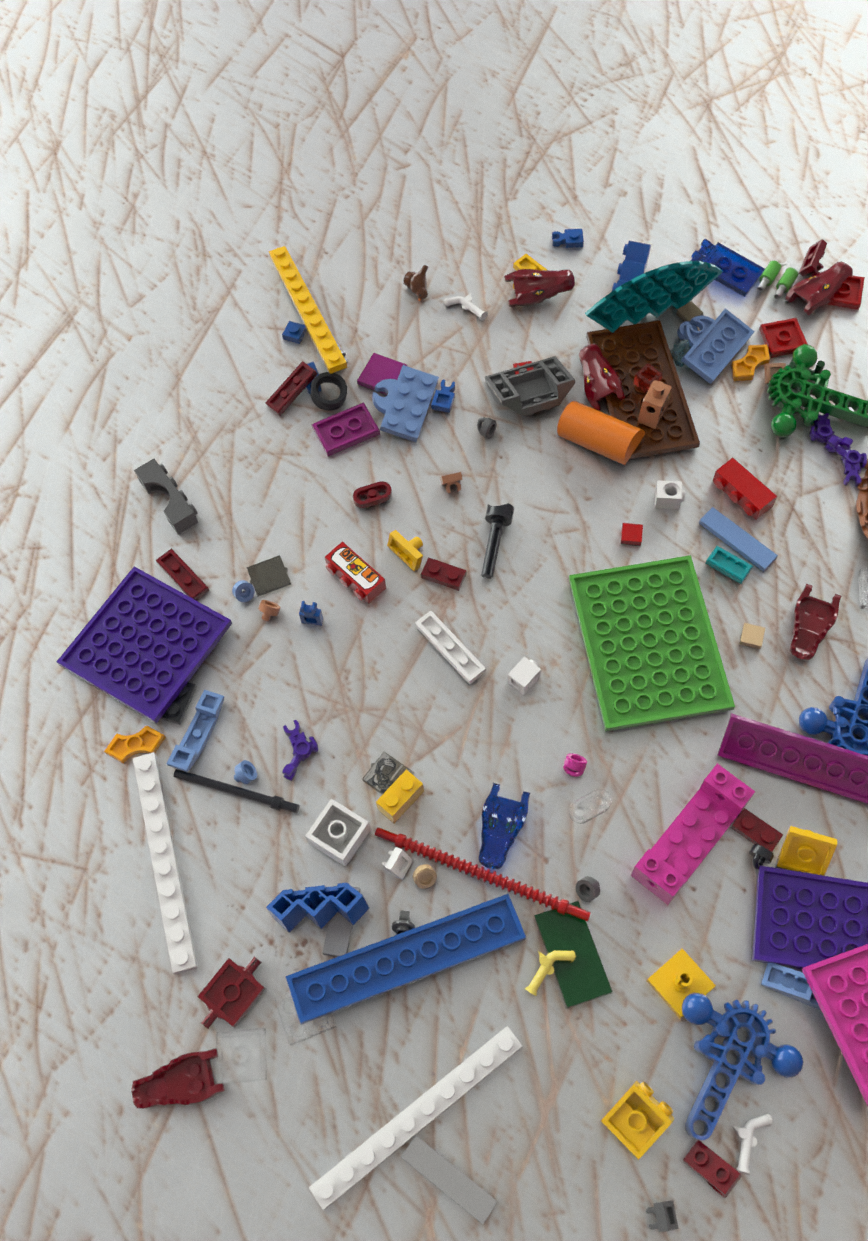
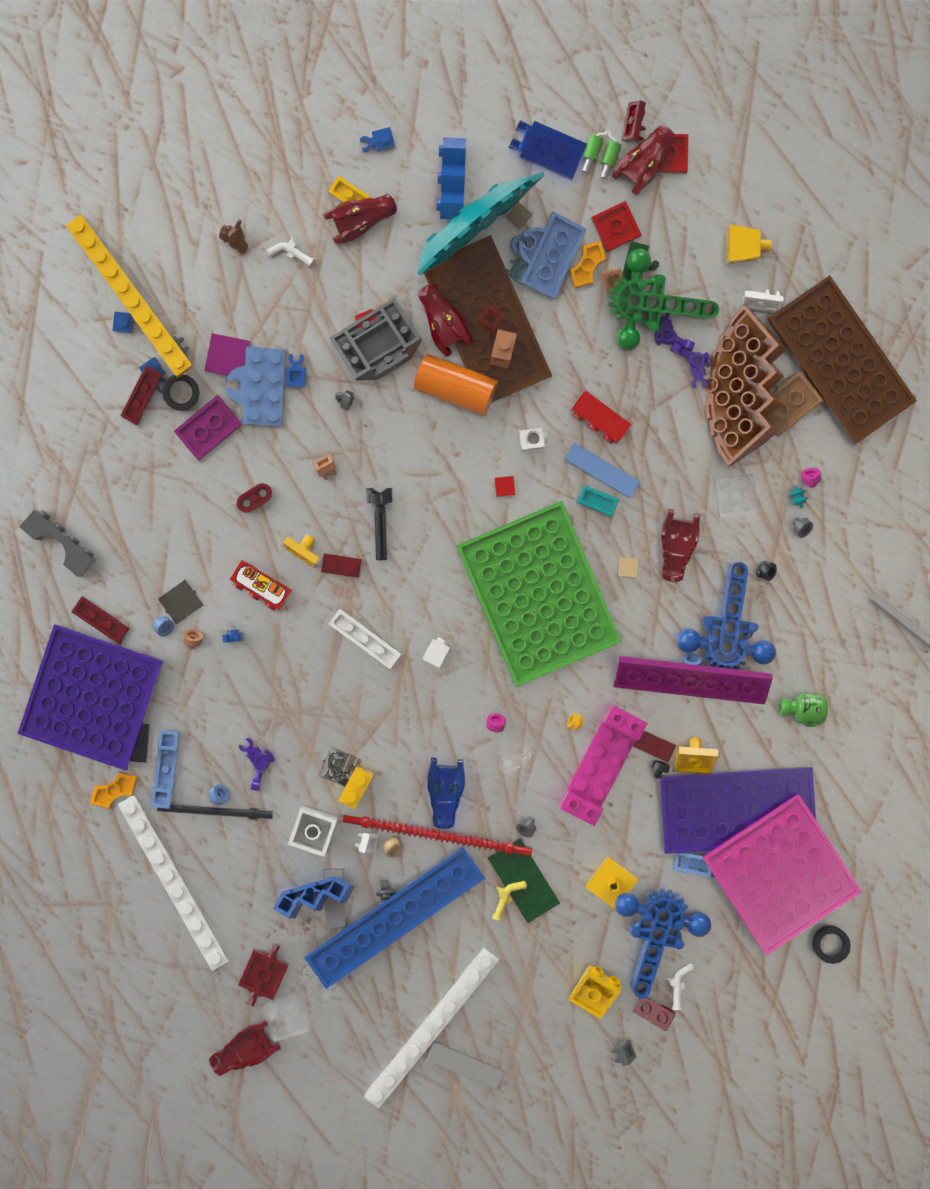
camera: 20 degrees left, 25 degrees up
none -> yellow plate [567,713,583,731]

